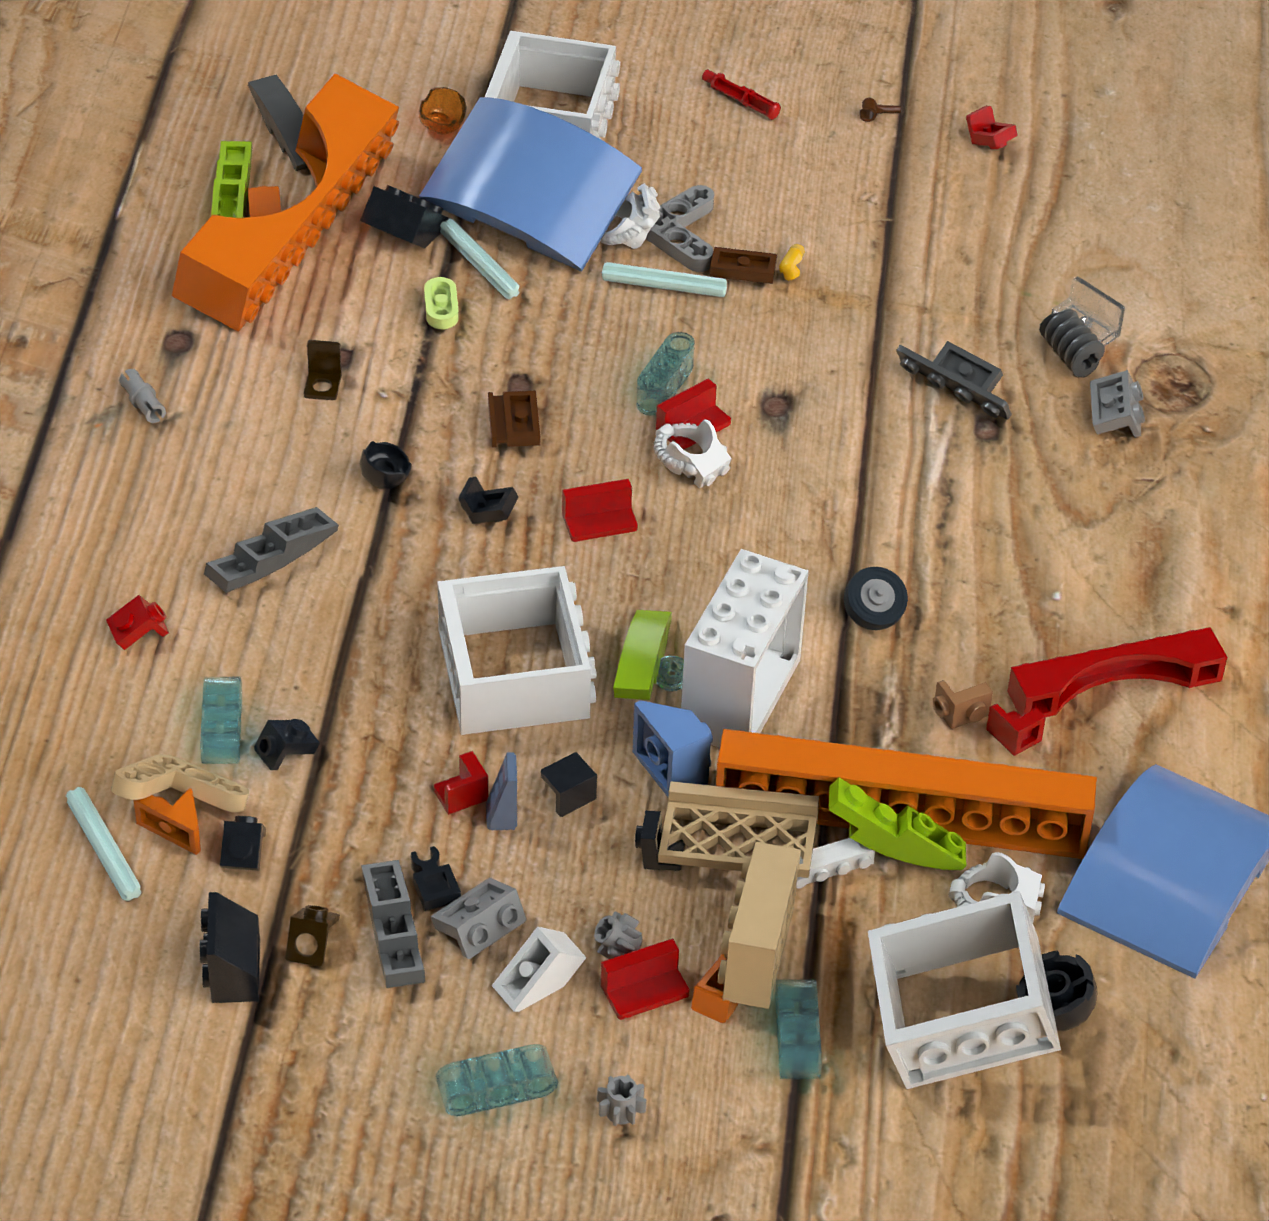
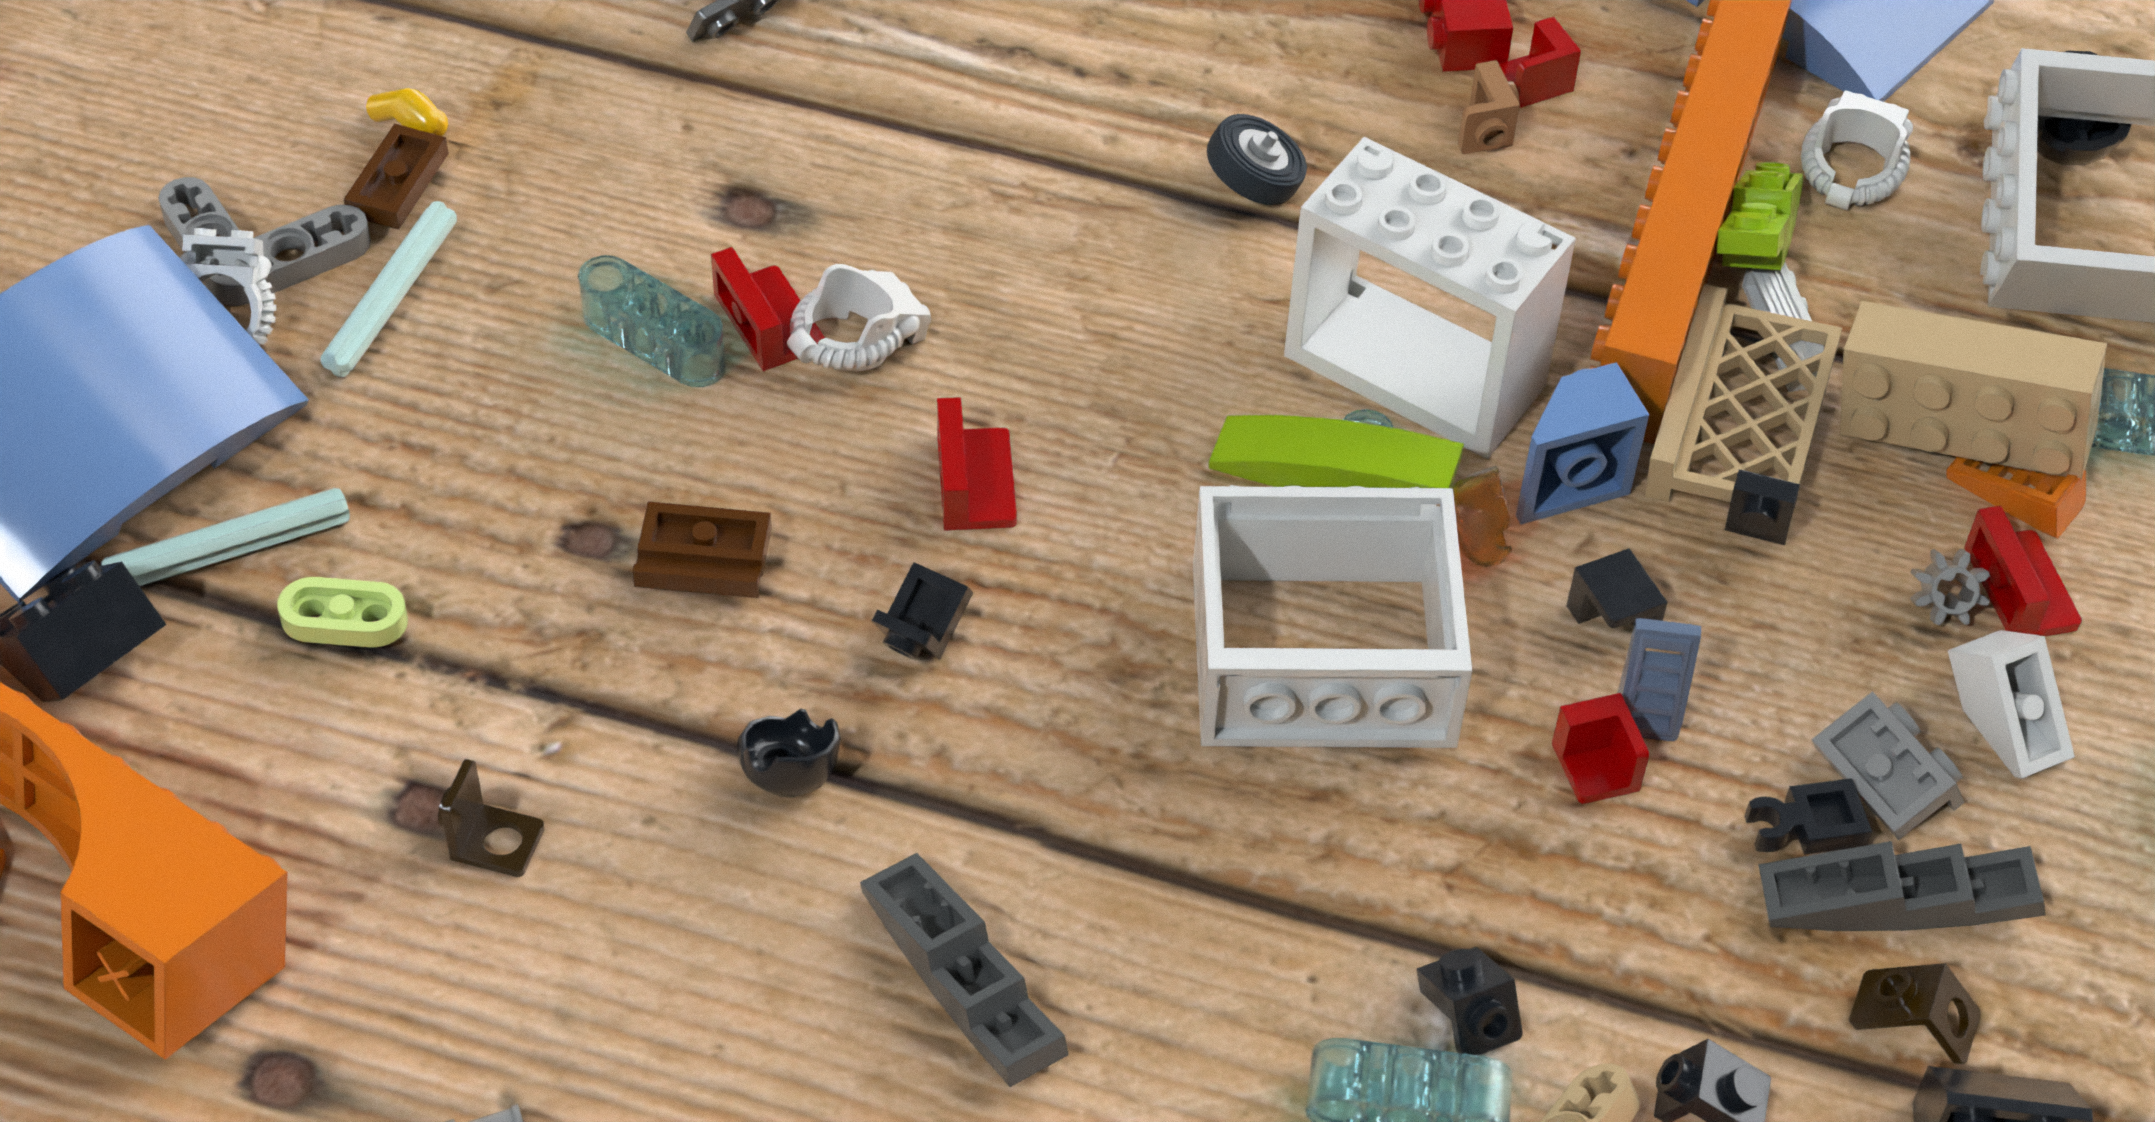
camera: 80 degrees left, 5 degrees up
none -> clear orange hair [1452,466,1512,567]

